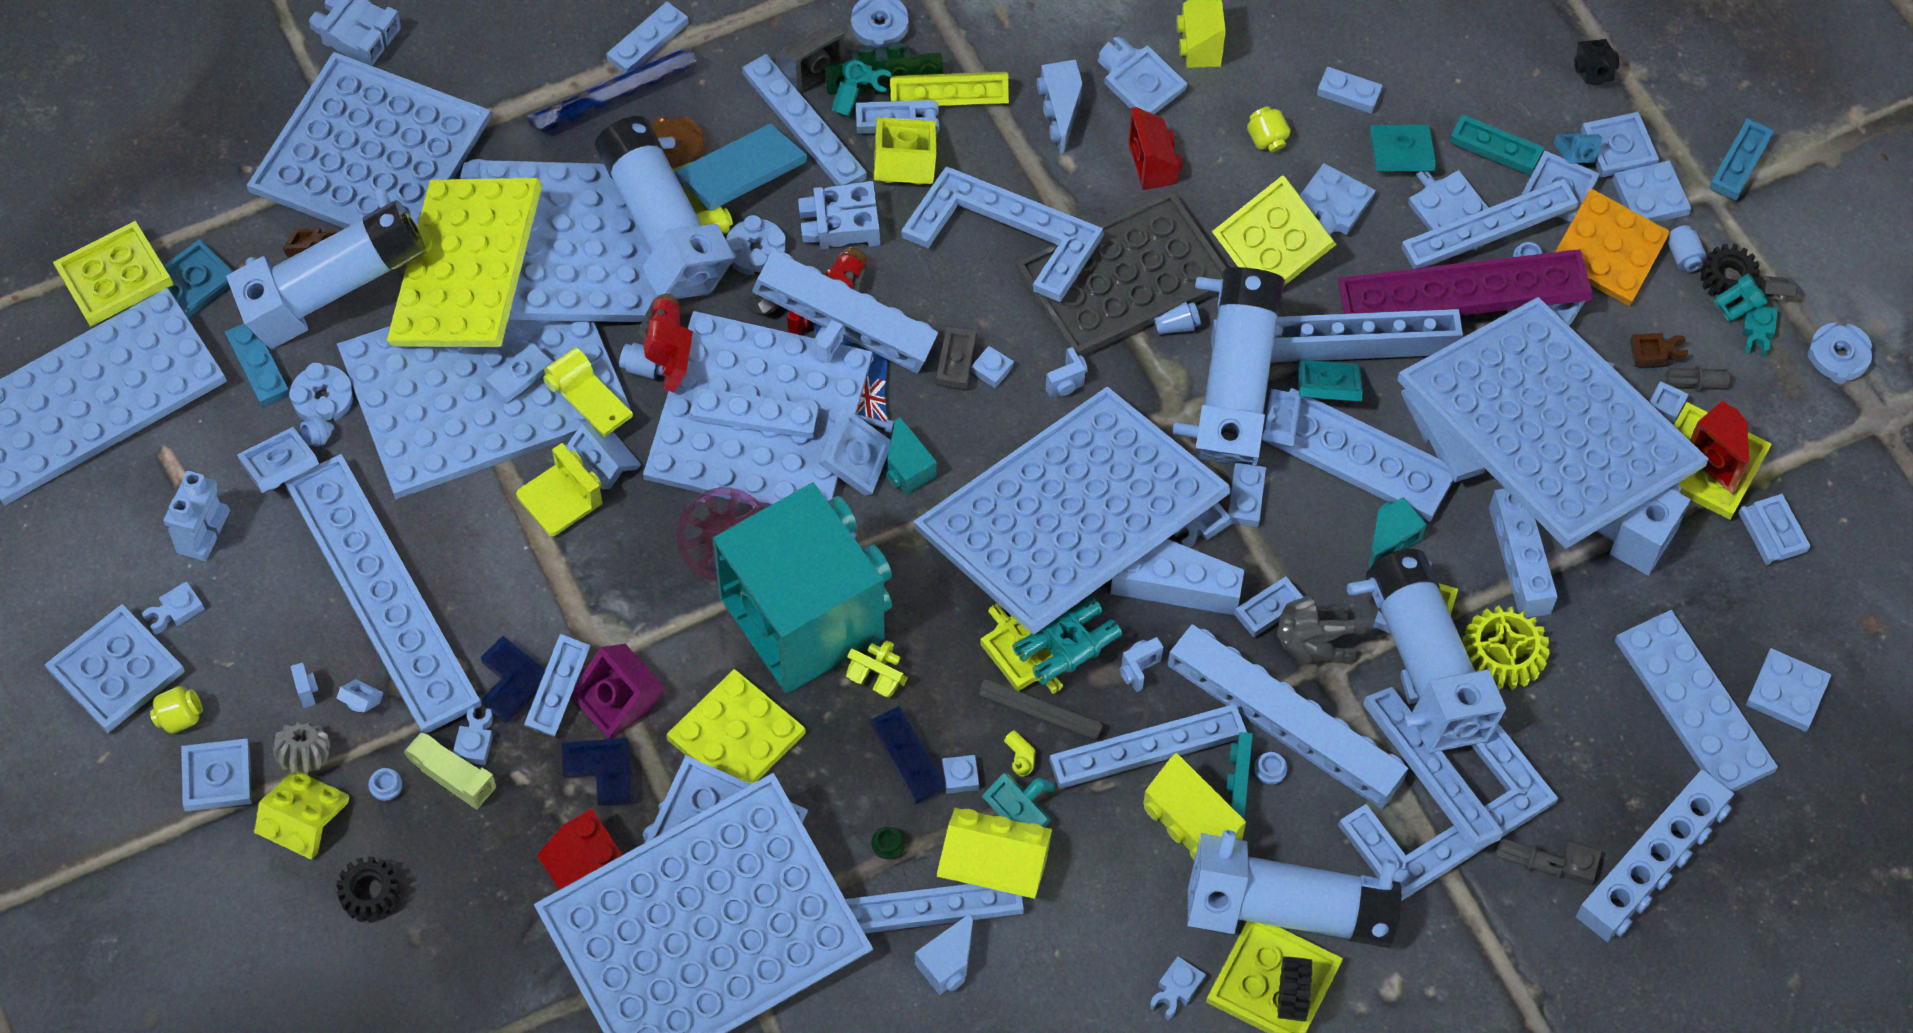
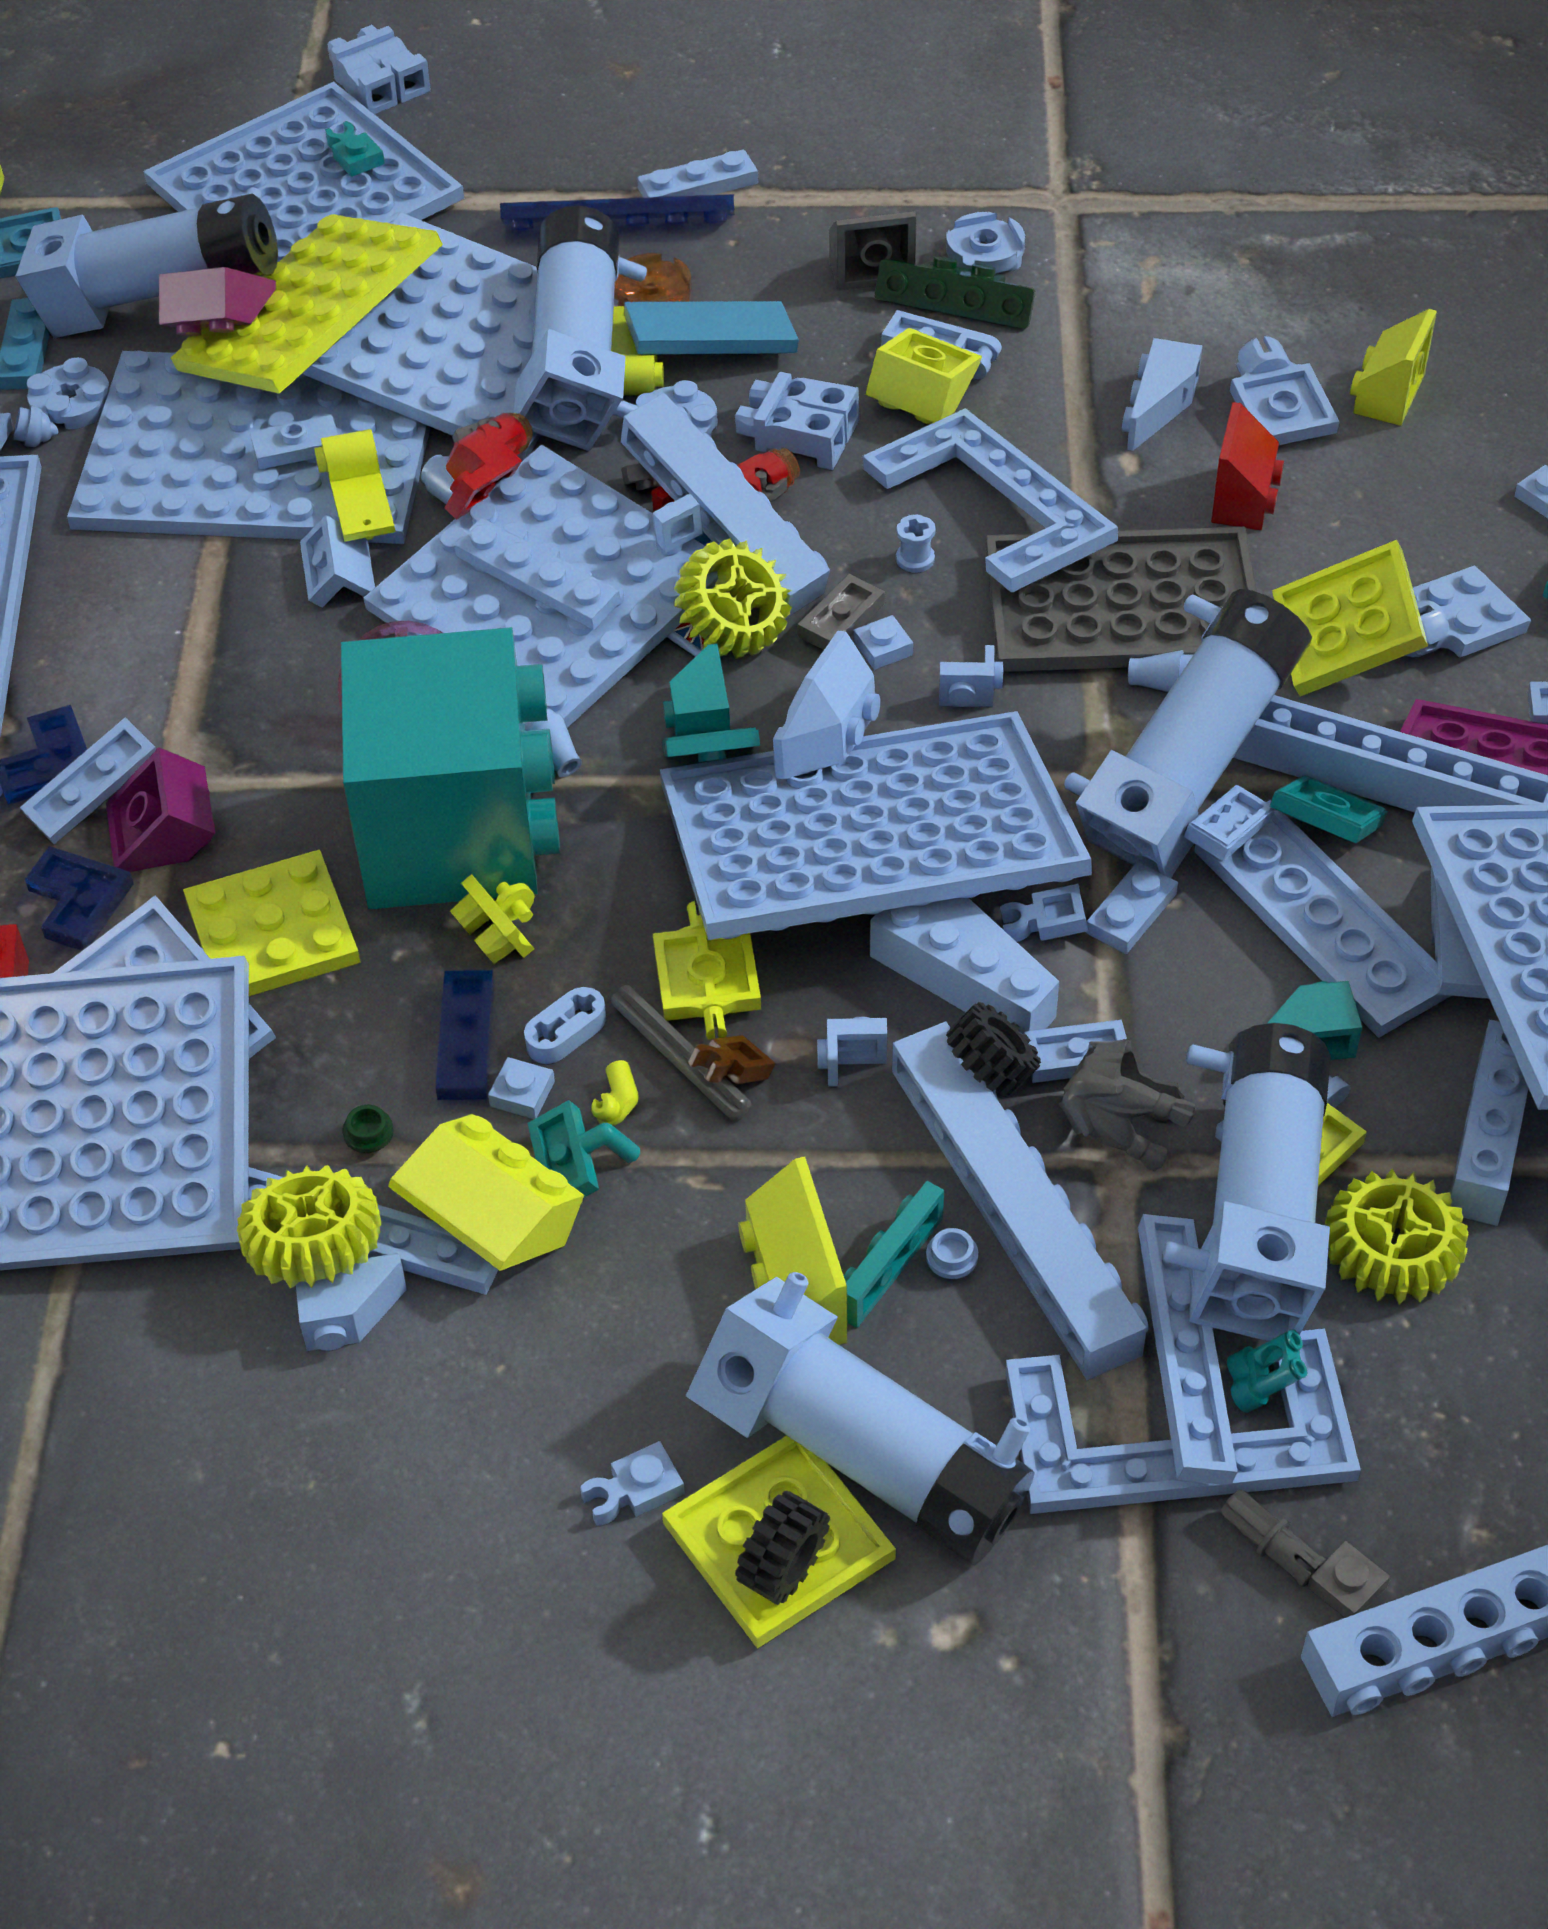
camera: 30 degrees right, 10 degrees down
neon yellow bracket [516,443,603,536] -> none
light blue plate [742,54,867,186] -> none
light blue plate [819,409,891,496] -> none
teal bar [831,59,891,116] -> none
neon yellow plate [890,72,1009,106] -> none
teal pin [1013,596,1122,685] -> none
light blue plate [1049,704,1247,789] -> none
neon yellow head [1247,106,1291,153] -> none
none -> slope [159,267,276,336]
none -> neon yellow gear [237,1165,382,1289]
none -> teal plate [325,121,385,177]
none -> light blue beam [524,987,606,1064]
none -> teal plate [661,727,760,762]
none -> neon yellow gear [674,538,793,659]
none -> reddish brown plate [687,1035,776,1084]
none -> light blue wedge [773,631,880,779]
none -> light blue bush [896,514,936,573]
none -> black tyre [946,1002,1041,1096]
none -> teal piece [1227,1329,1307,1413]

